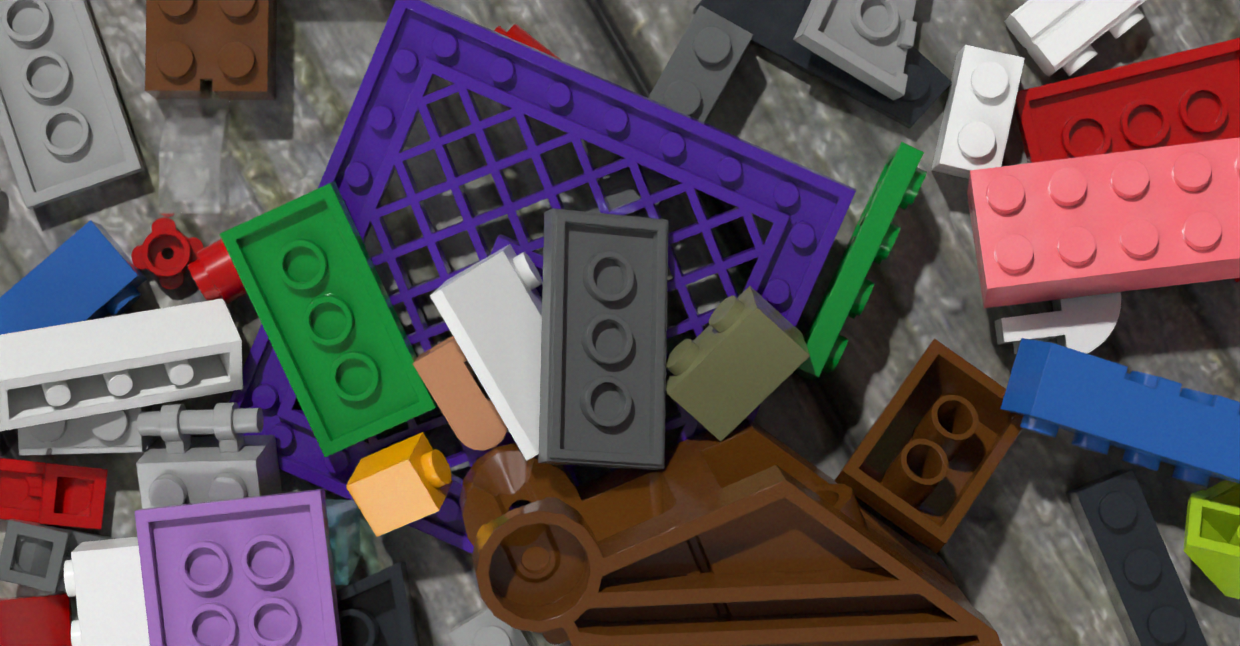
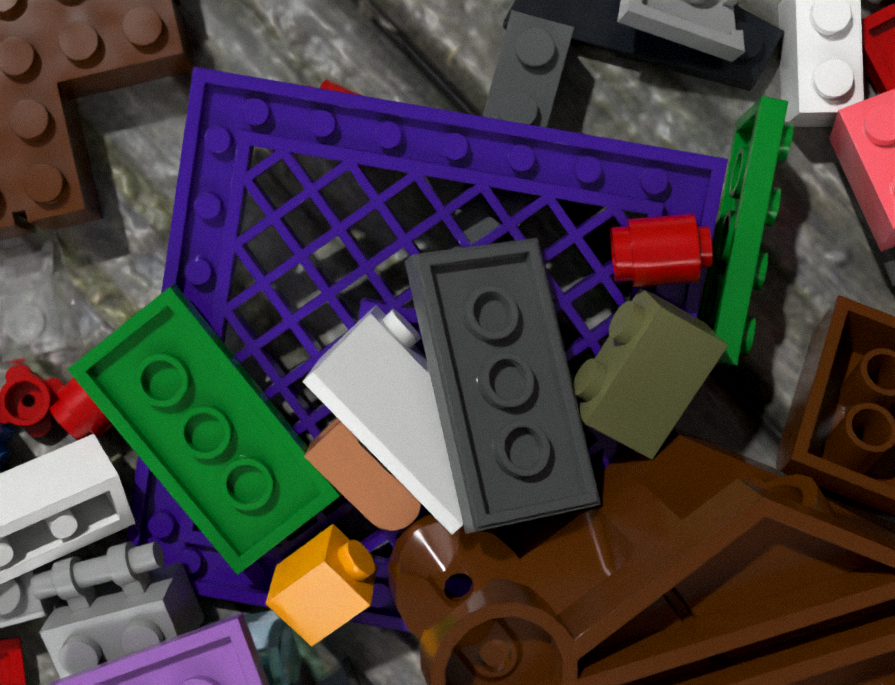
camera: 10 degrees left, 0 degrees up
none -> red brick [610,213,713,288]

